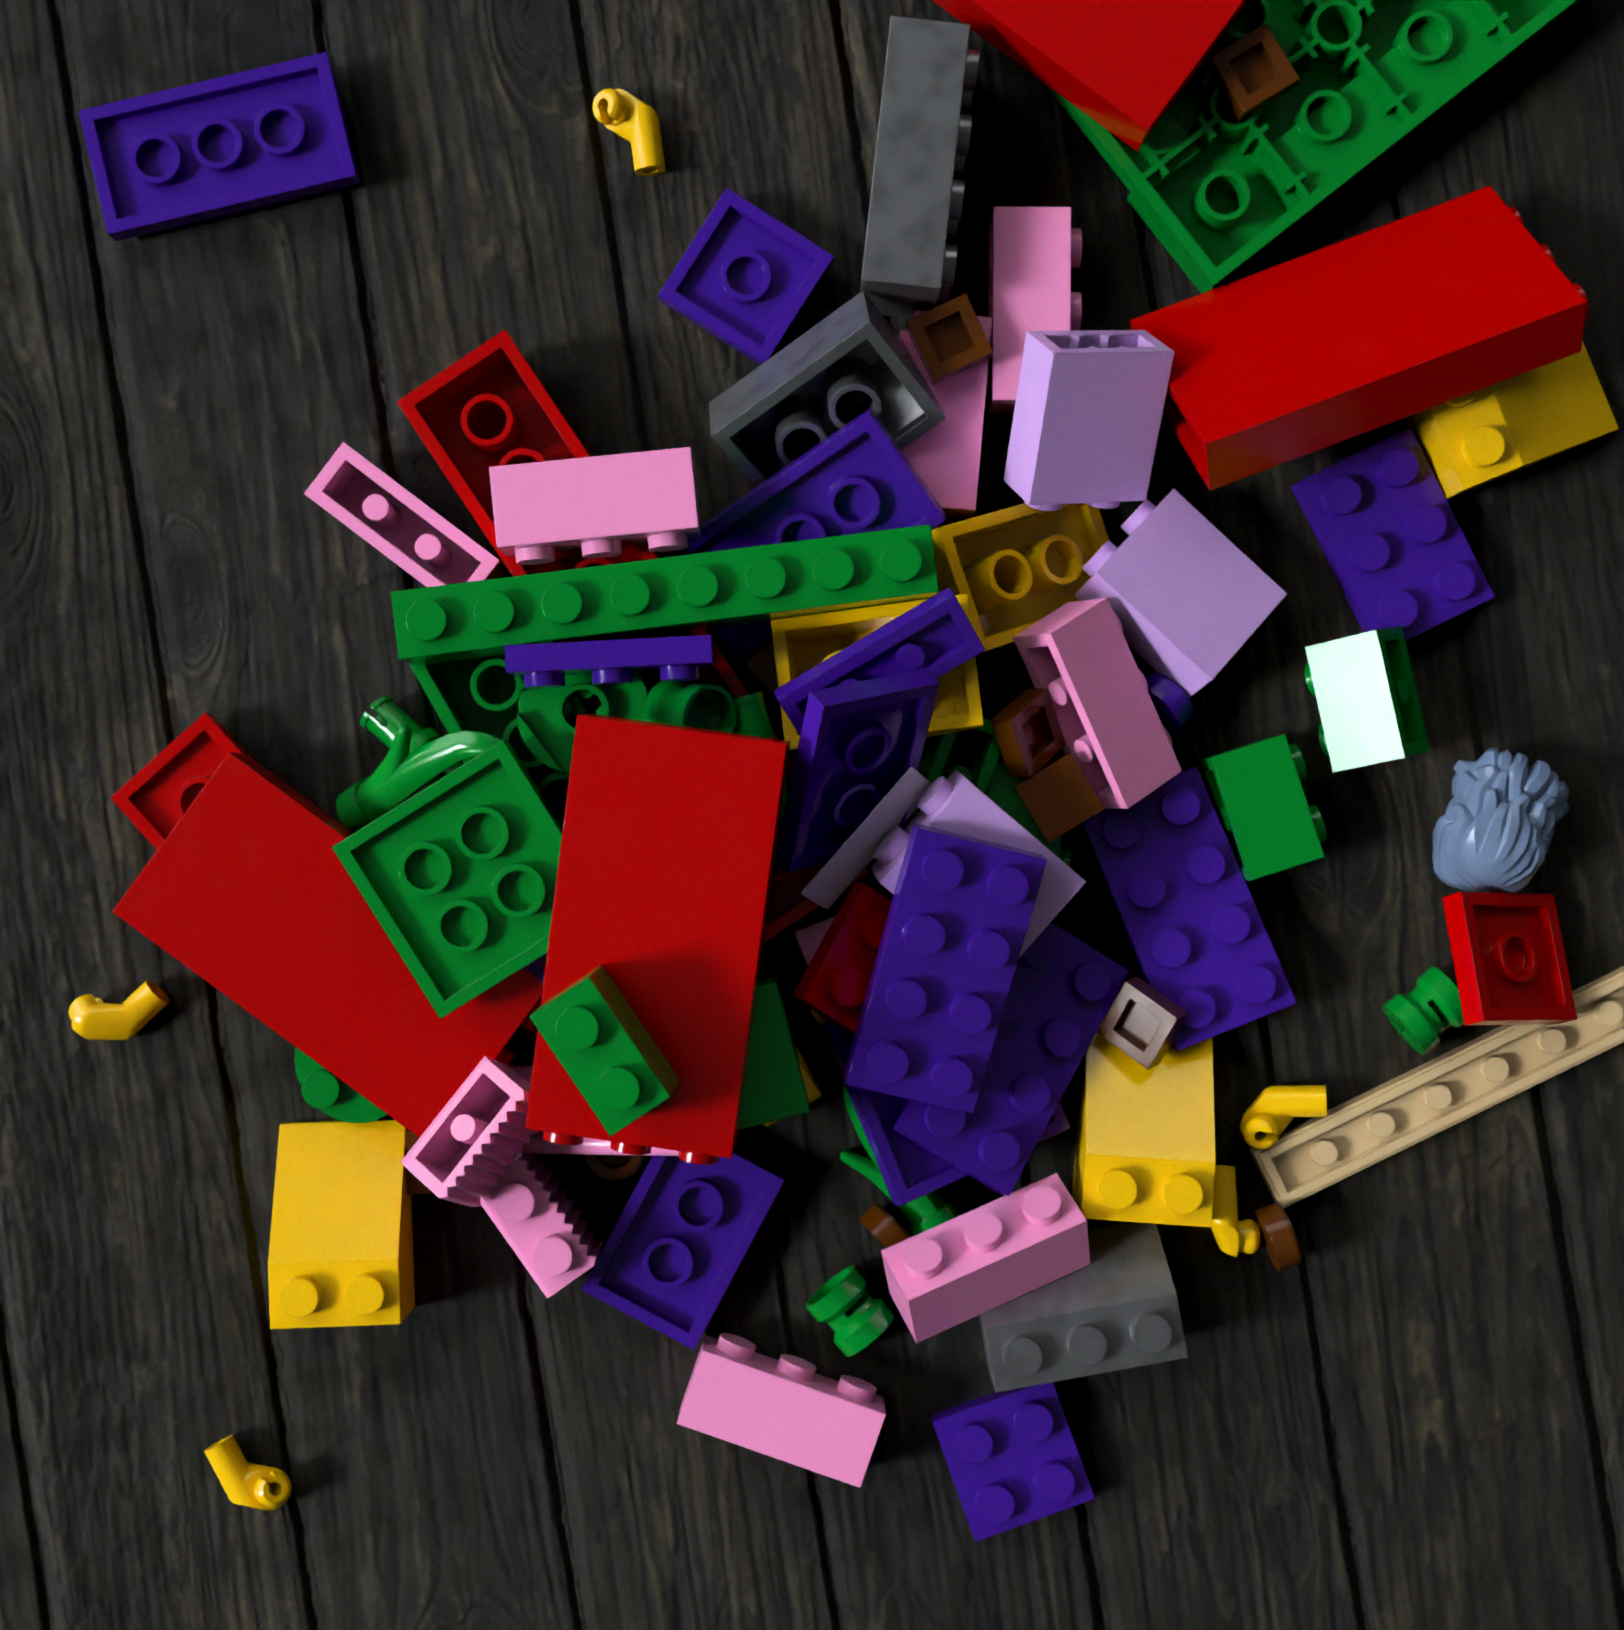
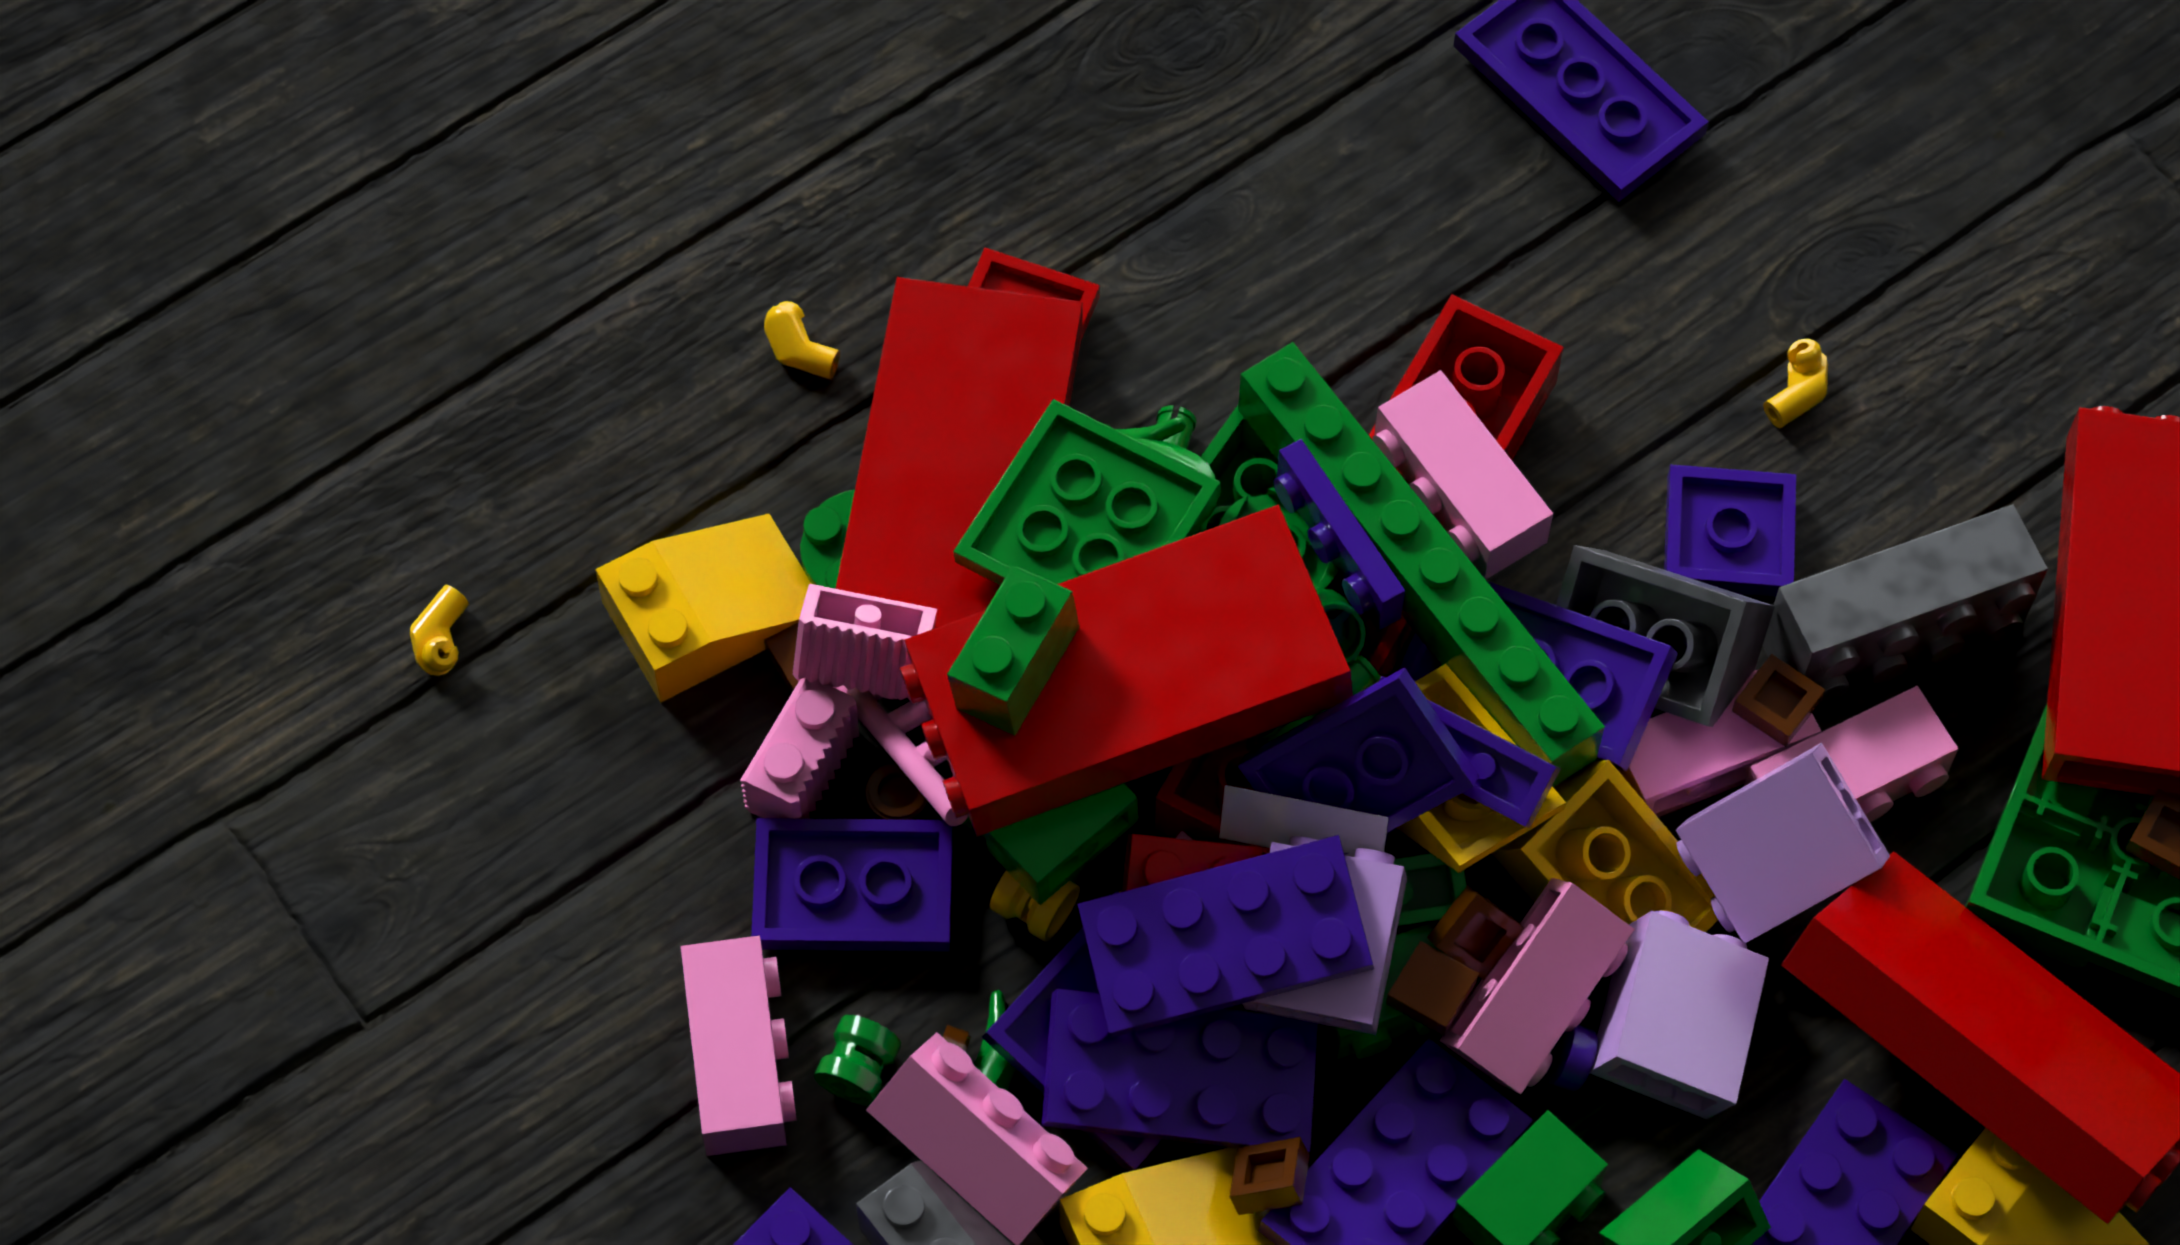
camera: 60 degrees right, 25 degrees down
bright pink brick [304,442,509,587] -> none

